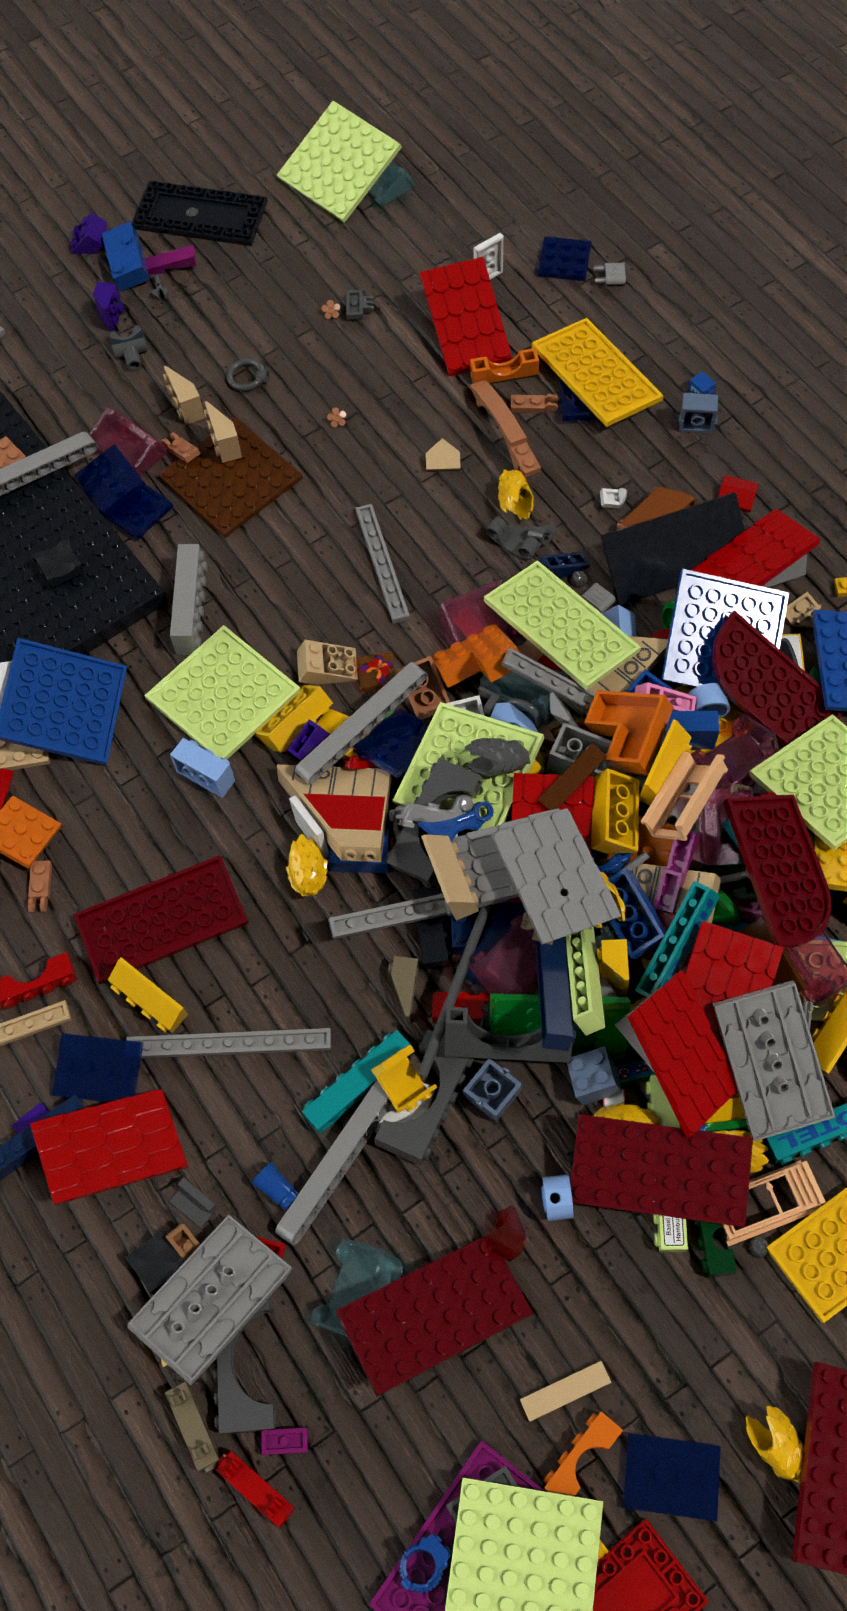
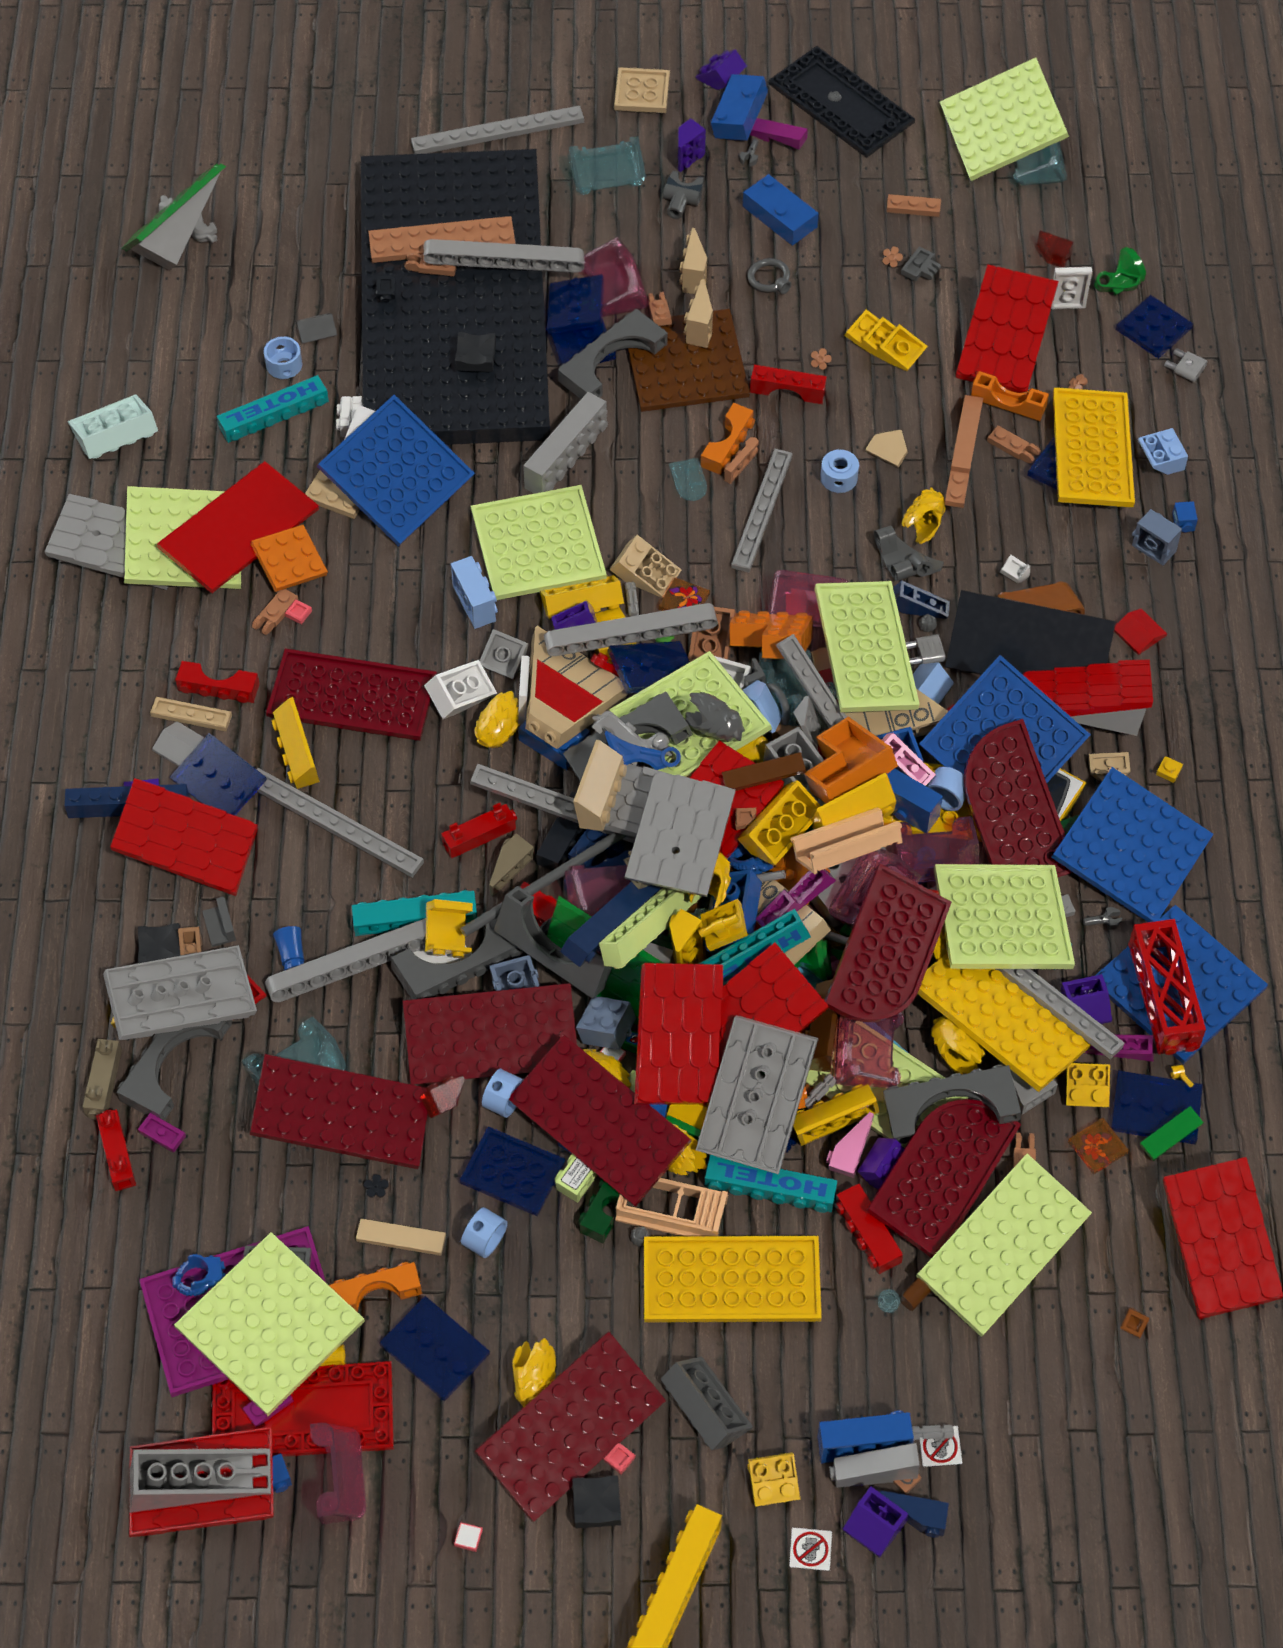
camera: 30 degrees right, 5 degrees down
none -> light grey slope [152,721,208,770]
none -> coral tile [285,599,312,625]
none -> black plant [364,1174,389,1198]
none -> dark red plate [403,983,577,1085]
none -> white slope [424,660,497,719]
none -> red brick [441,803,517,859]
none -> clear blue plate [460,1126,566,1216]
none -> light blue piece [461,1207,507,1258]
none -> light grey slope [480,629,528,679]
none -> dark grey arch [558,309,668,399]
none -> clear light blue windscreen [567,136,646,194]
none -> tan plate [614,68,670,113]
none -> light grey axle [625,582,639,617]
none -> clear light blue window [669,458,707,501]
none -> yellow plate [698,899,748,951]
none -> orange arch [701,403,755,475]
none -> nougat hinge [724,437,759,484]
none -> nougat tile [736,808,757,830]
none -> blue brick [743,174,819,246]
none -> red arch [750,365,827,404]
none -> light blue piece [820,449,859,493]
none -> yellow slope [844,309,928,371]
none -> nougat plate [887,194,941,217]
none -> clear red slope [1037,230,1074,268]
none -> nougat plant [1068,374,1088,389]
none -> green piece [1094,247,1146,296]
none -> light blue slope [1138,428,1188,475]

